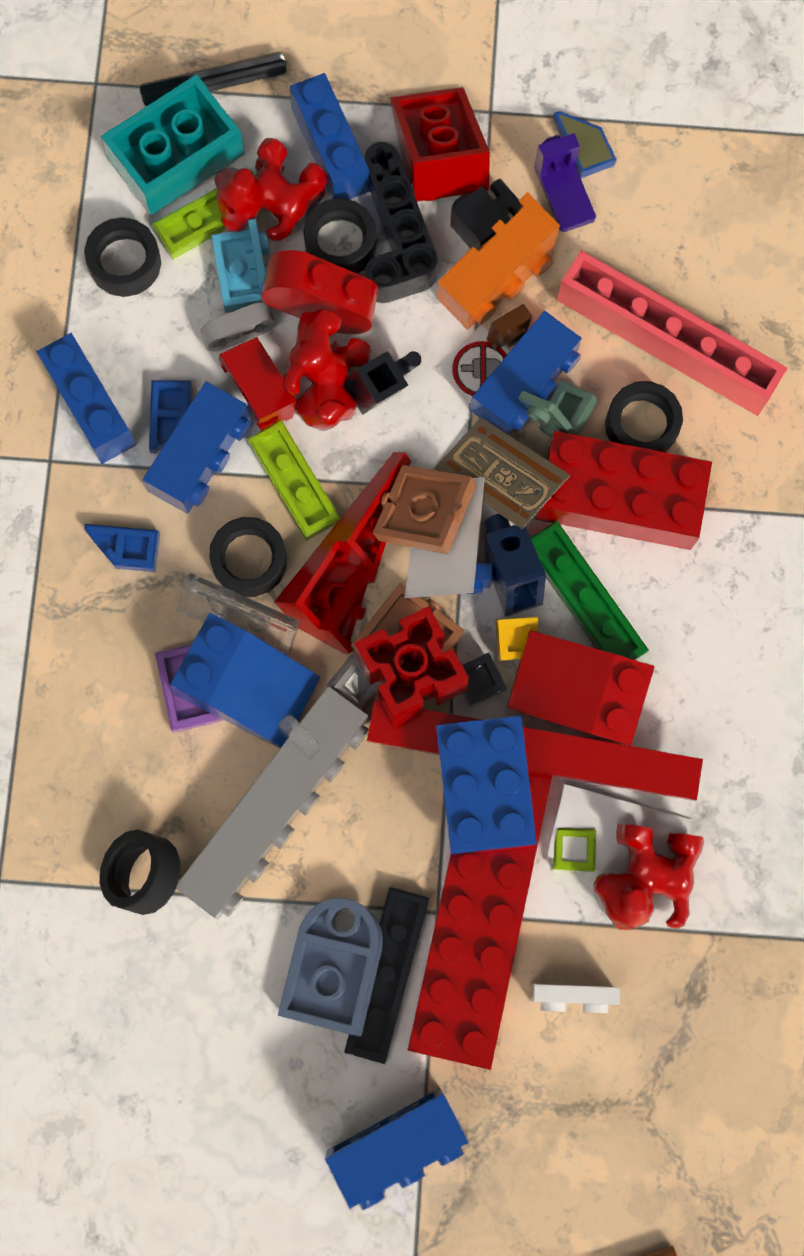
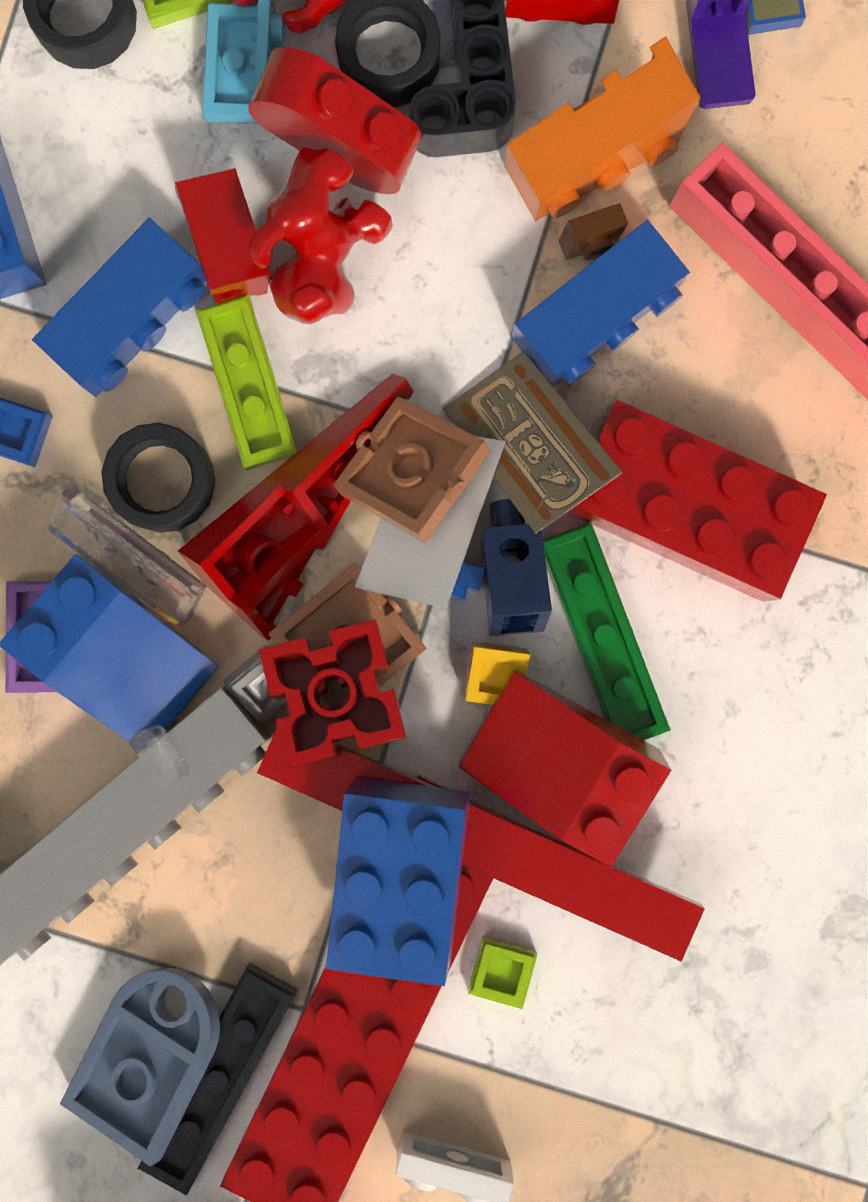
camera: 15 degrees right, 10 degrees up
blue tile [149,380,192,454] -> none
light grey beam [200,302,276,352] -> none
black brick [344,351,422,415] -> none
sticker [435,325,510,403] -> none
black brick [450,178,521,250] -> none
black plate [462,652,507,708] -> none
sand green bracket [518,381,598,437] -> none
white sticker [547,784,692,873] -> none
red animal [593,824,704,930] -> none
black tyre [605,381,683,452] -> none

